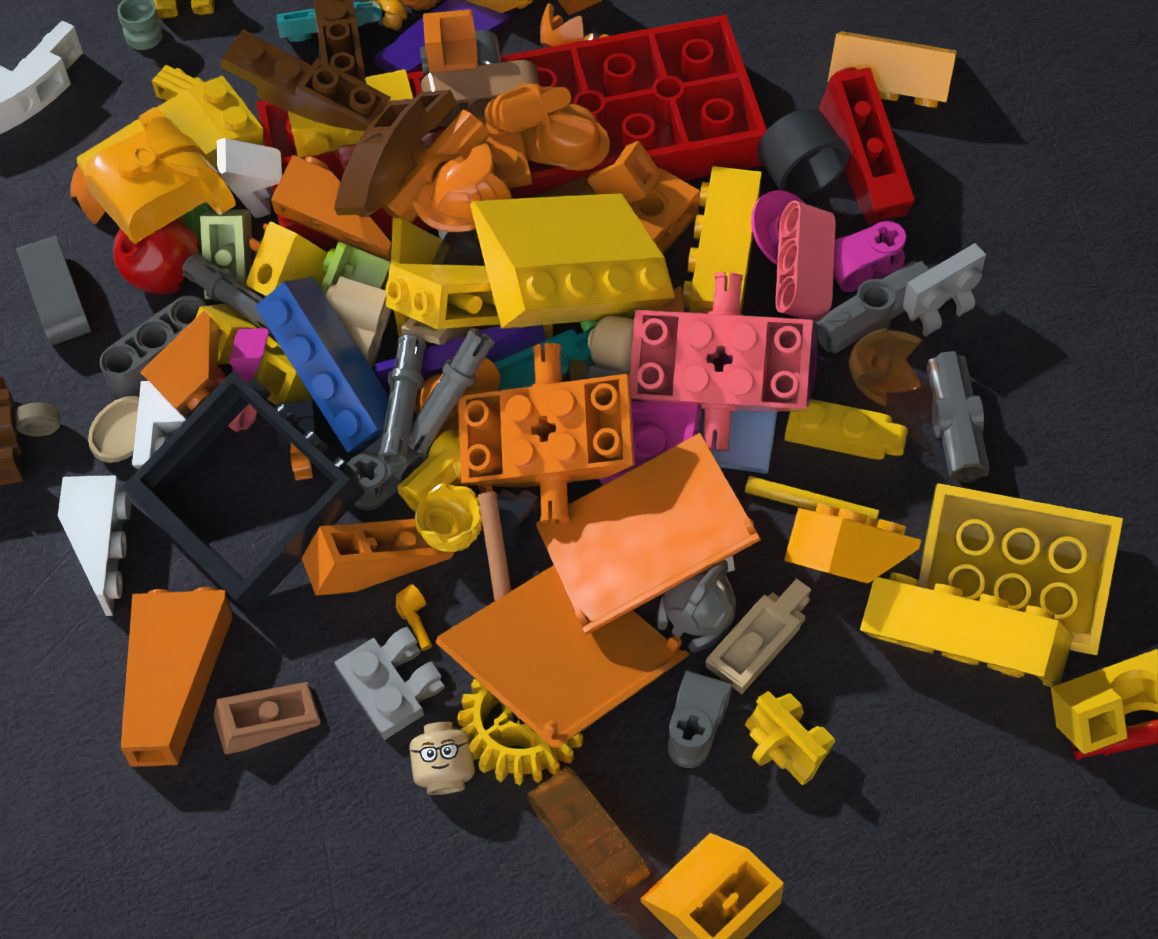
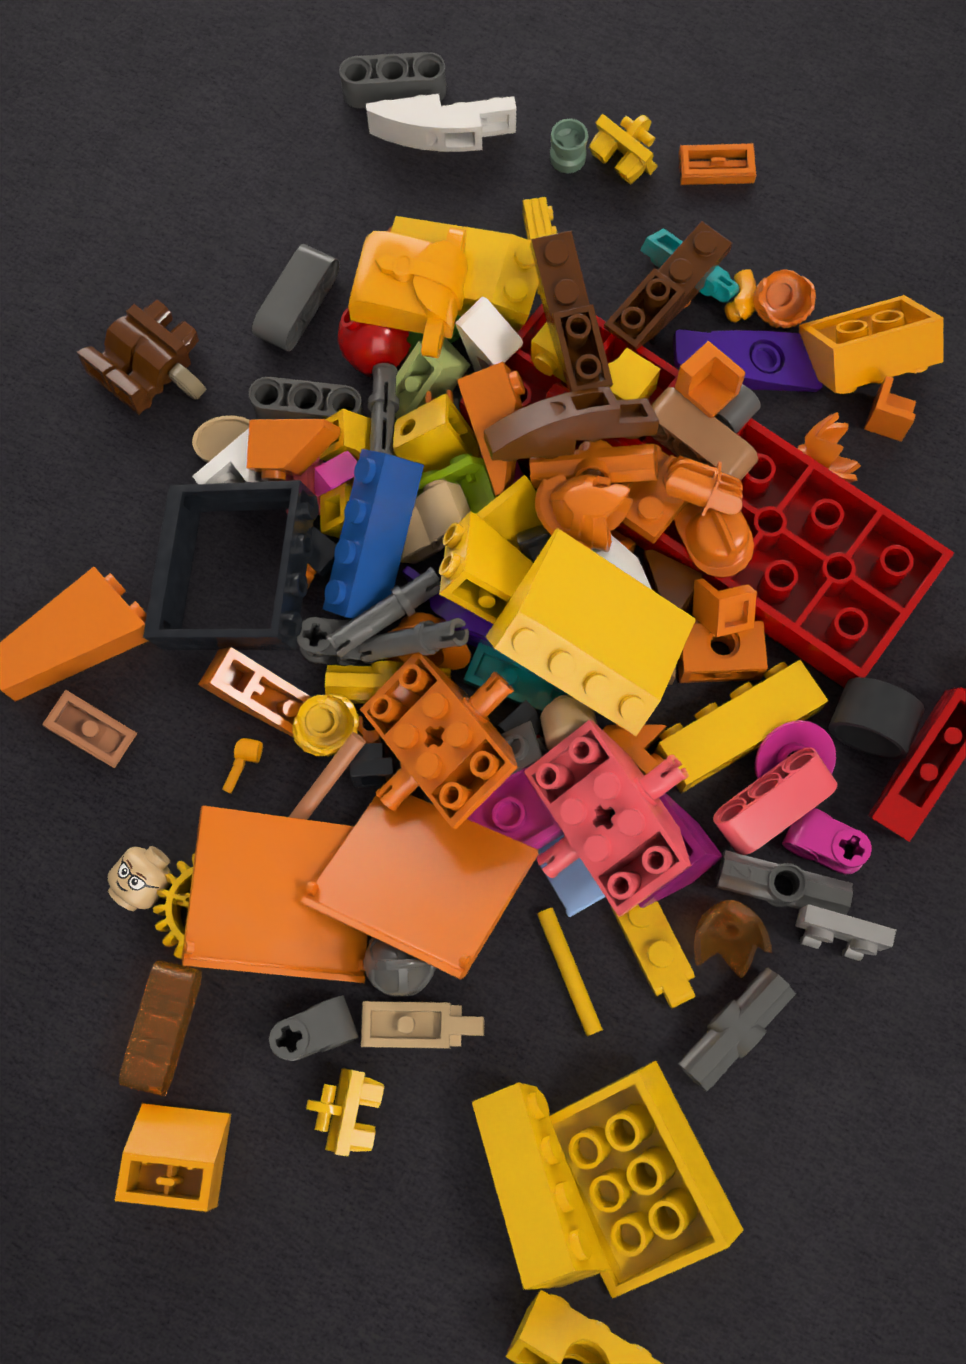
camera: 50 degrees right, 15 degrees up
white slope [58,476,131,616] -> none
light grey plate [334,627,445,740] -> none
light orange slope [784,503,921,583] -> none

